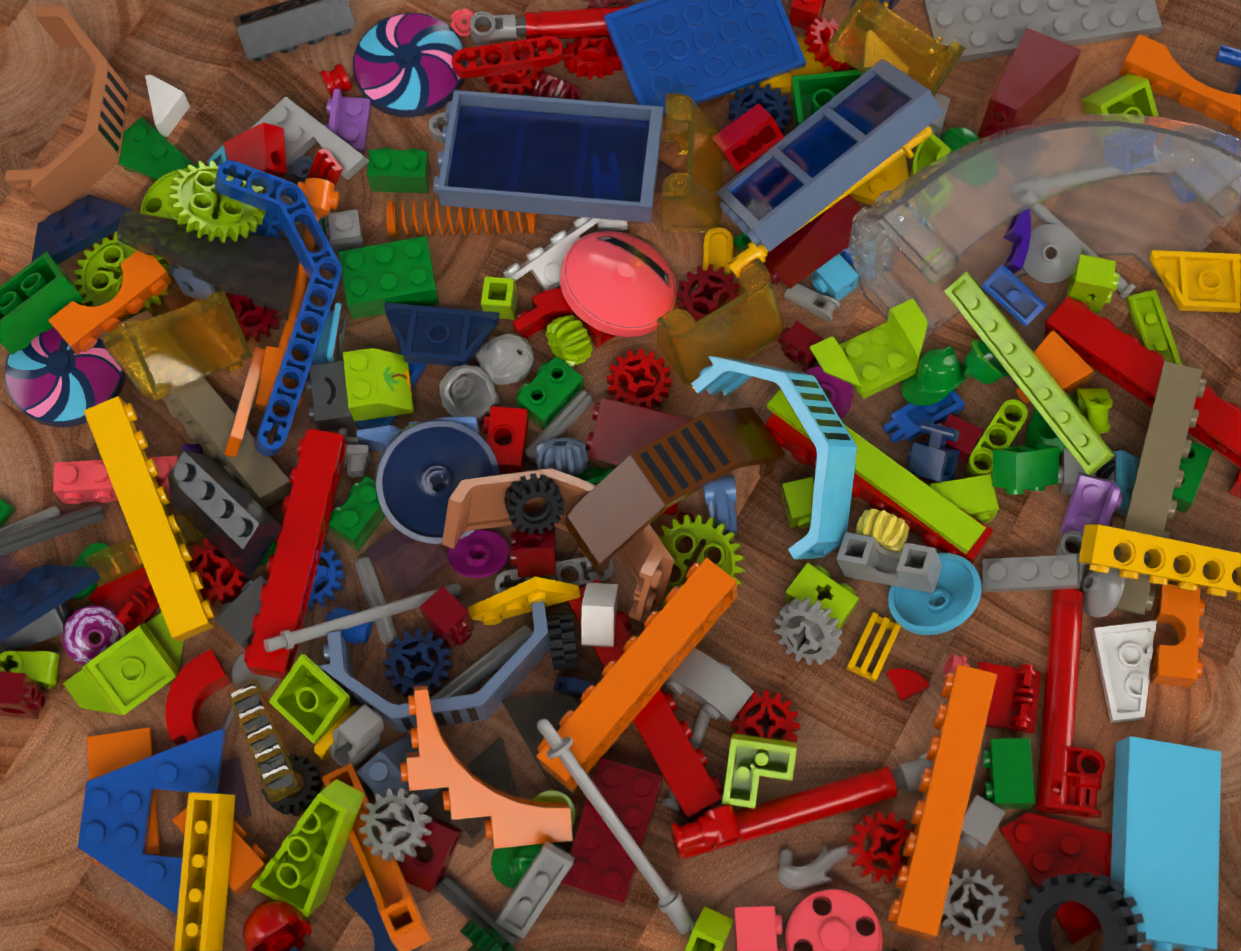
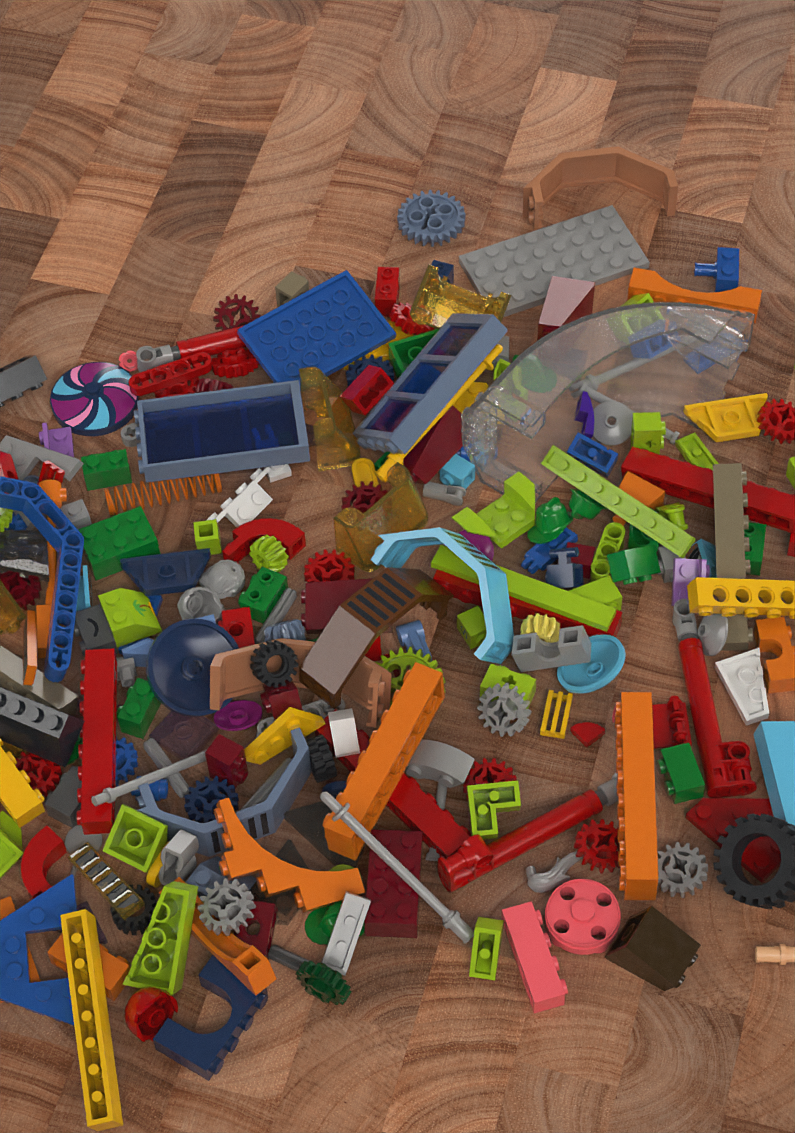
camera: 15 degrees left, 15 degrees down
red wheel [320,63,352,99] -> none
coral dish [559,231,677,337] -> none
dark red brick [777,321,825,372] -> none
light grey brick [959,795,1005,851] -> none
light grey plate [983,554,1080,592] -> none

